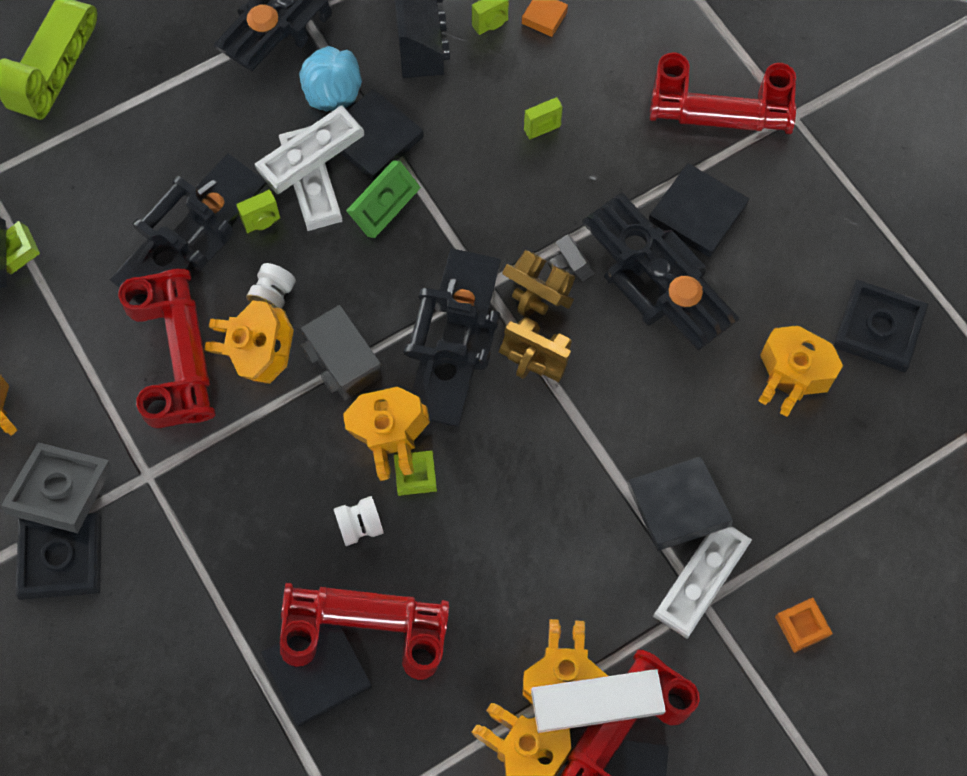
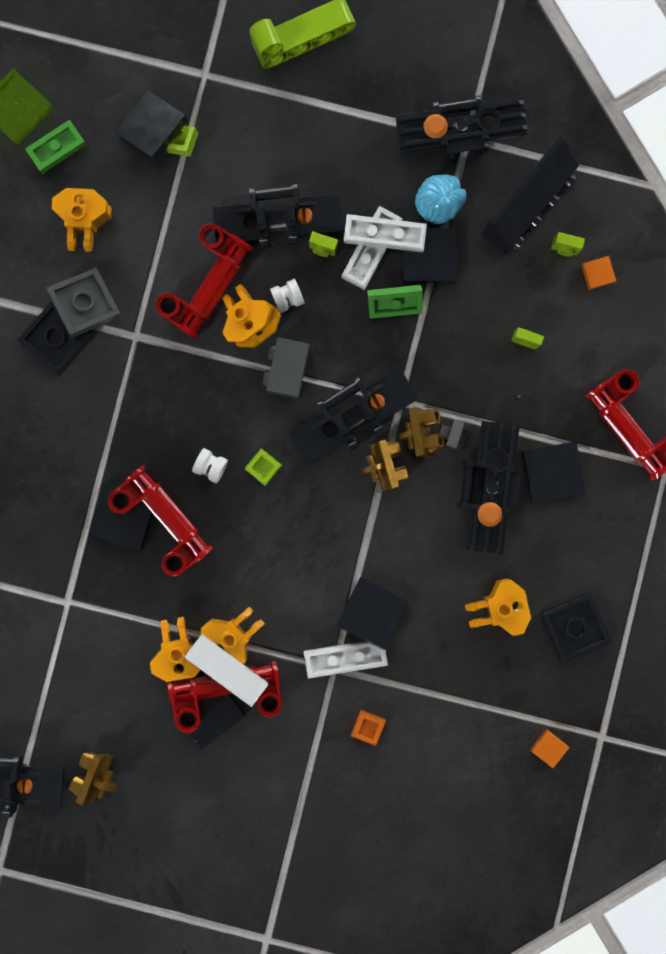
camera: 45 degrees right, 20 degrees up
light orange hinge [343,387,430,481] -> none

